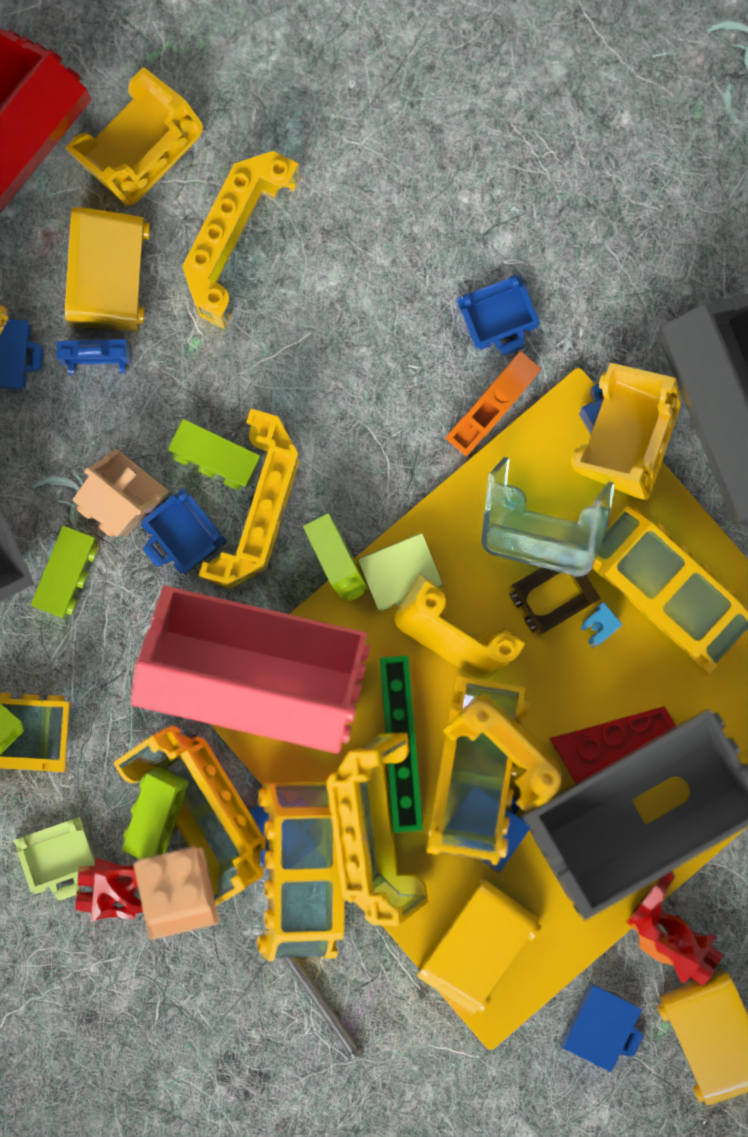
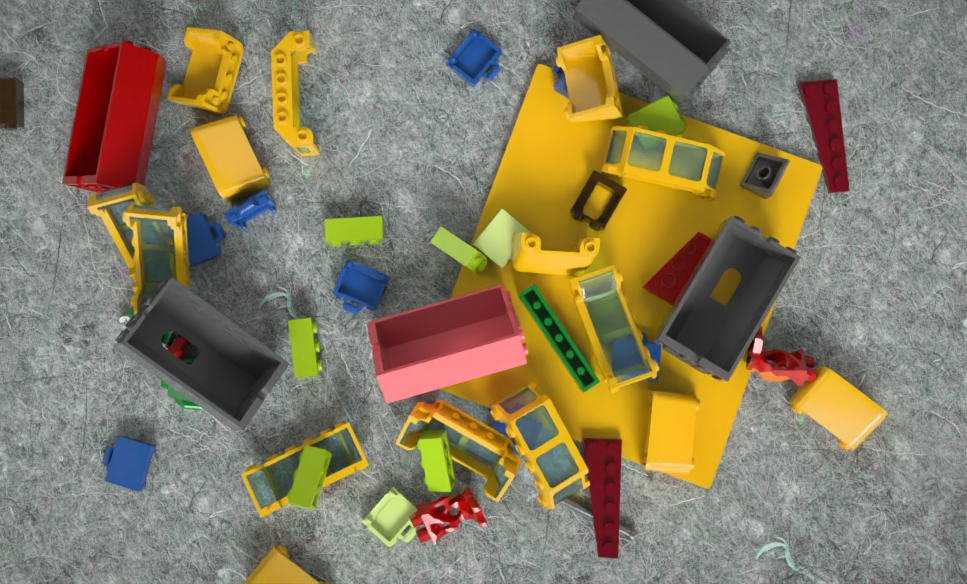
camera: 25 degrees left, 0 degrees up
light nougat piece [73,449,170,537] -> none
light nougat piece [134,847,219,940] -> none
yellow windscreen [199,409,300,589] -> none
yellow windscreen [327,733,428,925] -> none
yellow windscreen [442,694,561,813] -> none
orange slope [445,350,542,457] -> none
clear light blue windscreen [481,457,614,576] -> none
blue piece [560,983,644,1072] -> none
dark azure hinge [581,602,623,648] -> none
none -> dark red wing [583,438,622,558]
none -> lime brick [625,95,686,153]

